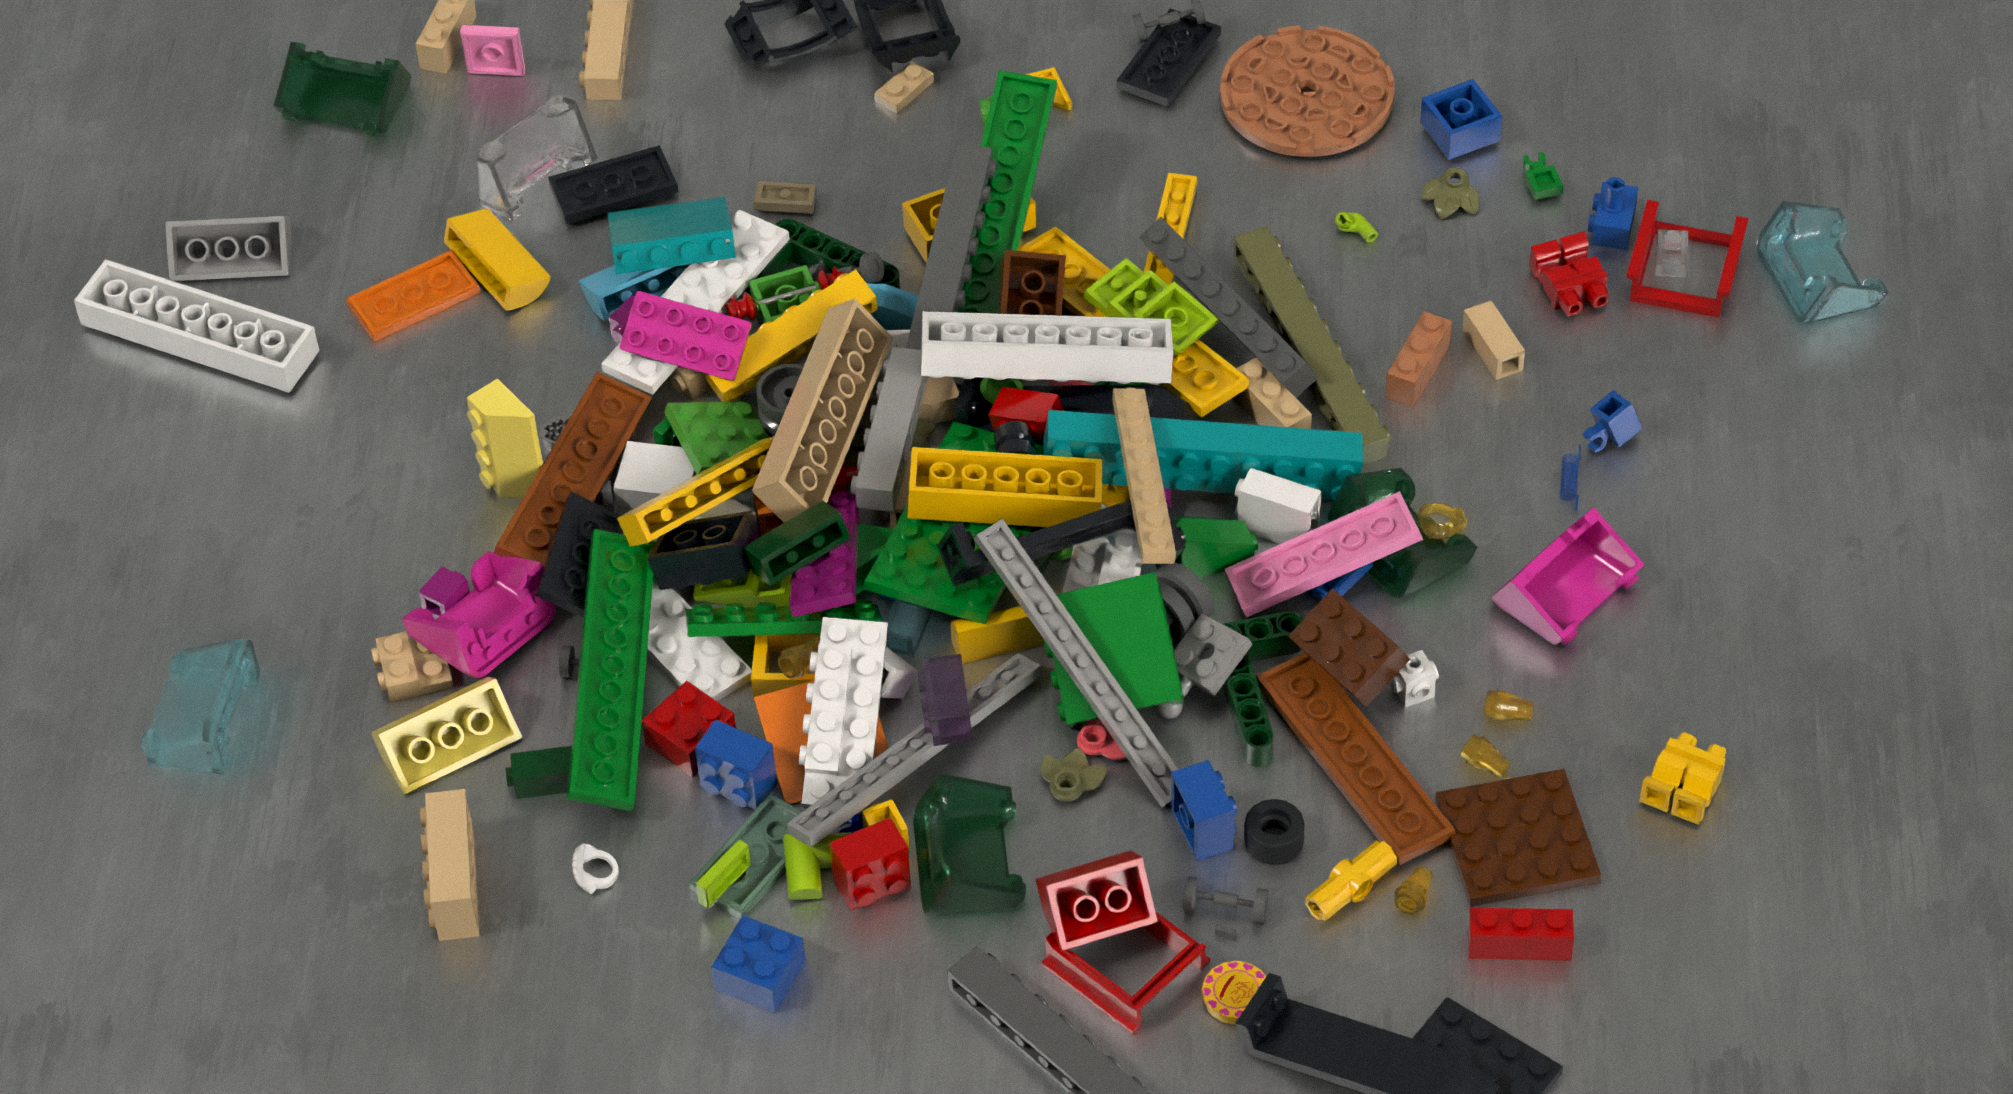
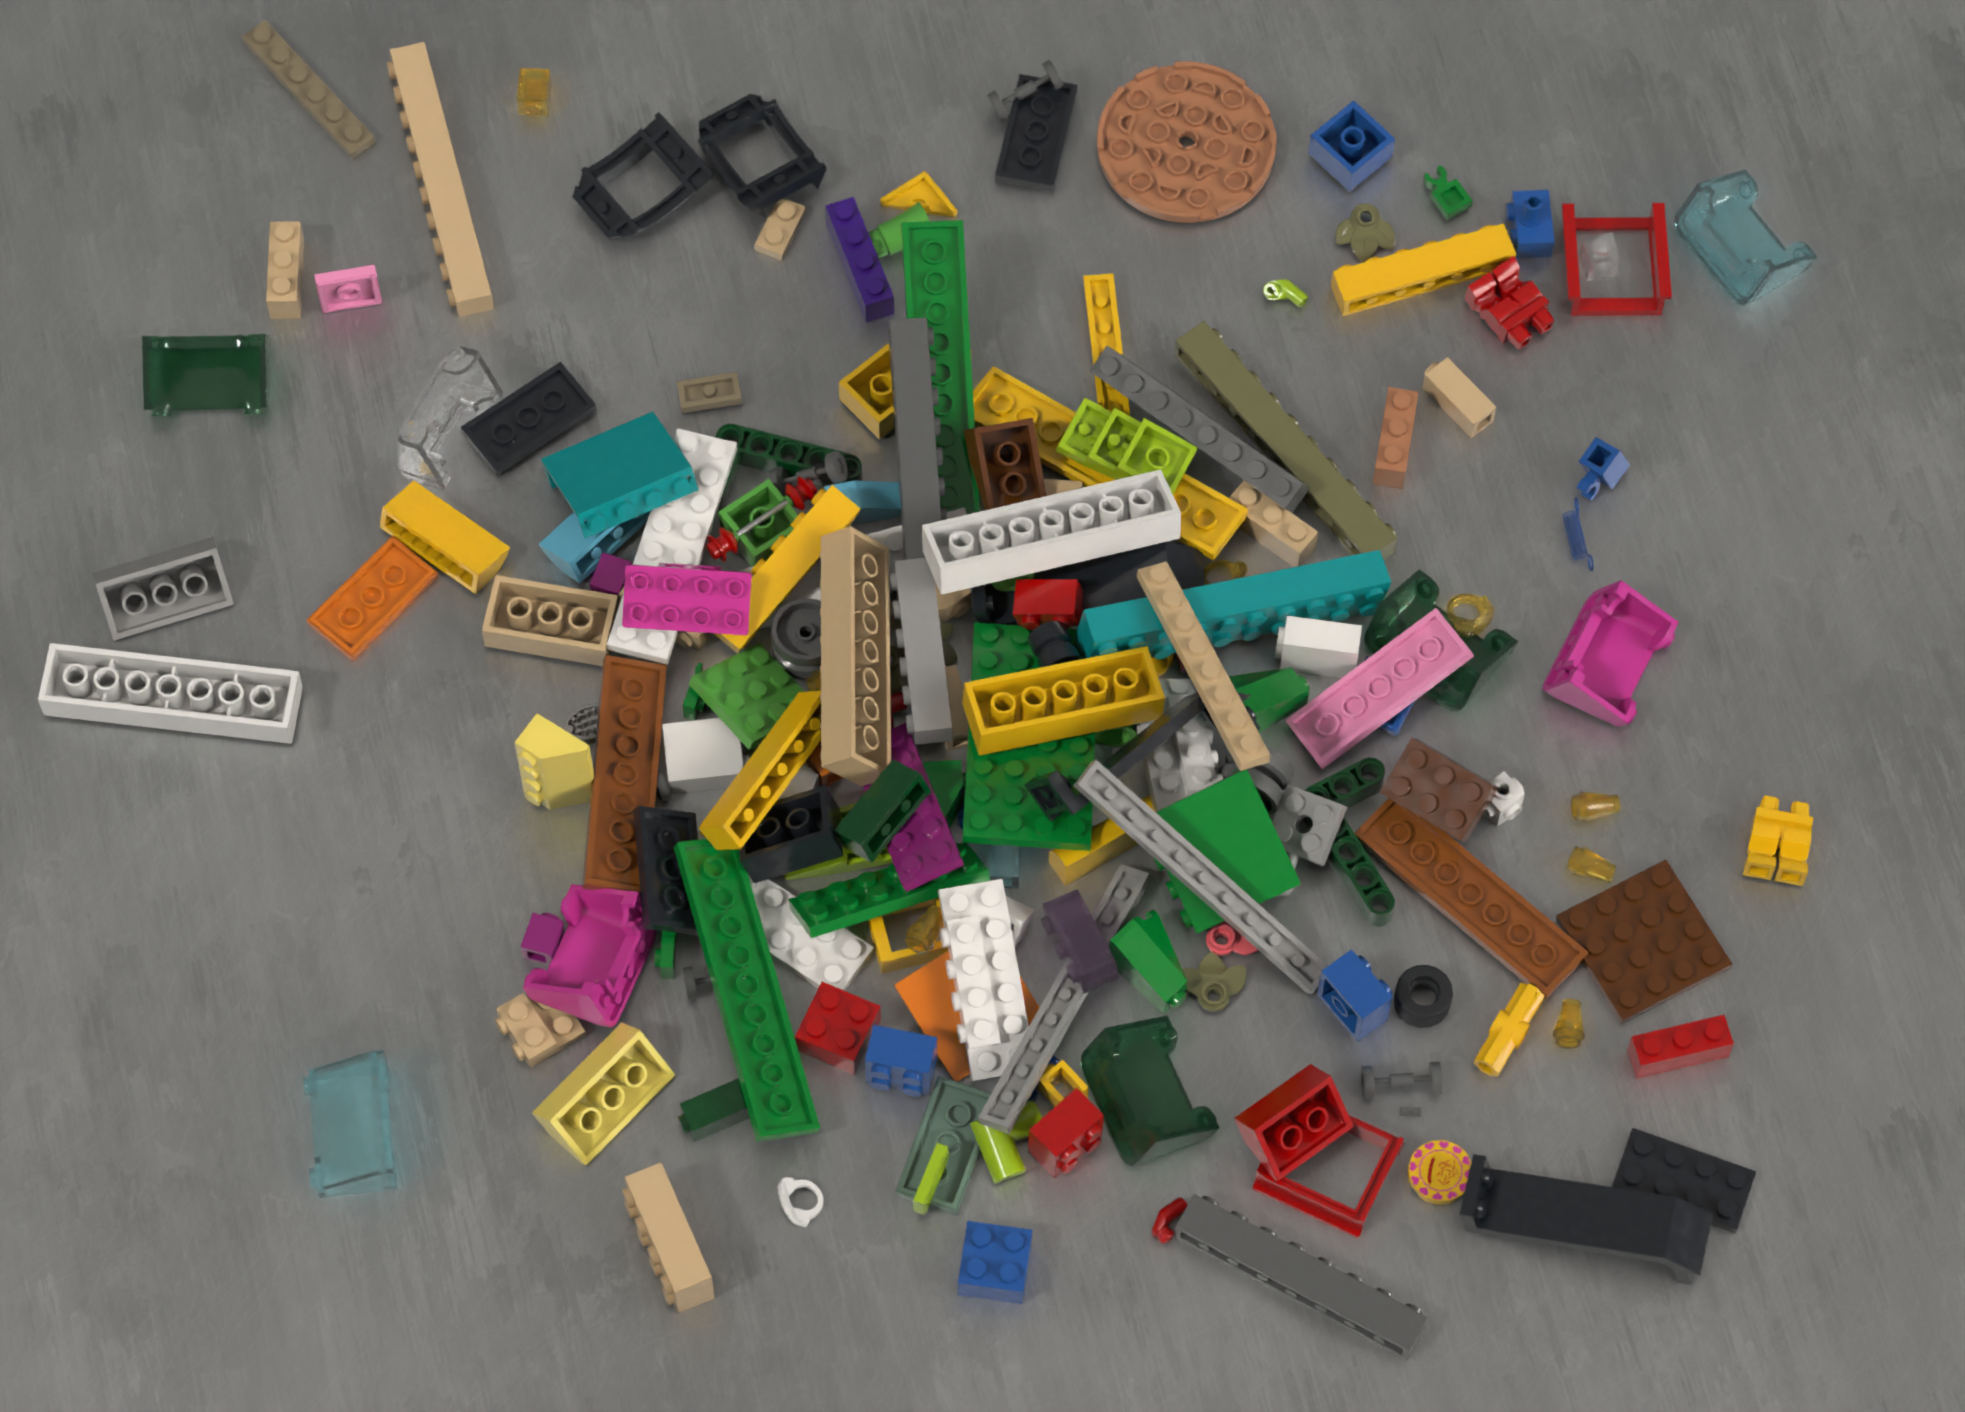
camera: 20 degrees left, 15 degrees up
none -> tan brick [482,575,619,666]
none -> green plate [654,931,677,979]
none -> dark purple brick [825,197,894,323]
none -> green slope [1108,909,1187,1014]
none -> red arm [1151,1197,1188,1244]
none -> yellow brick [1331,224,1516,316]

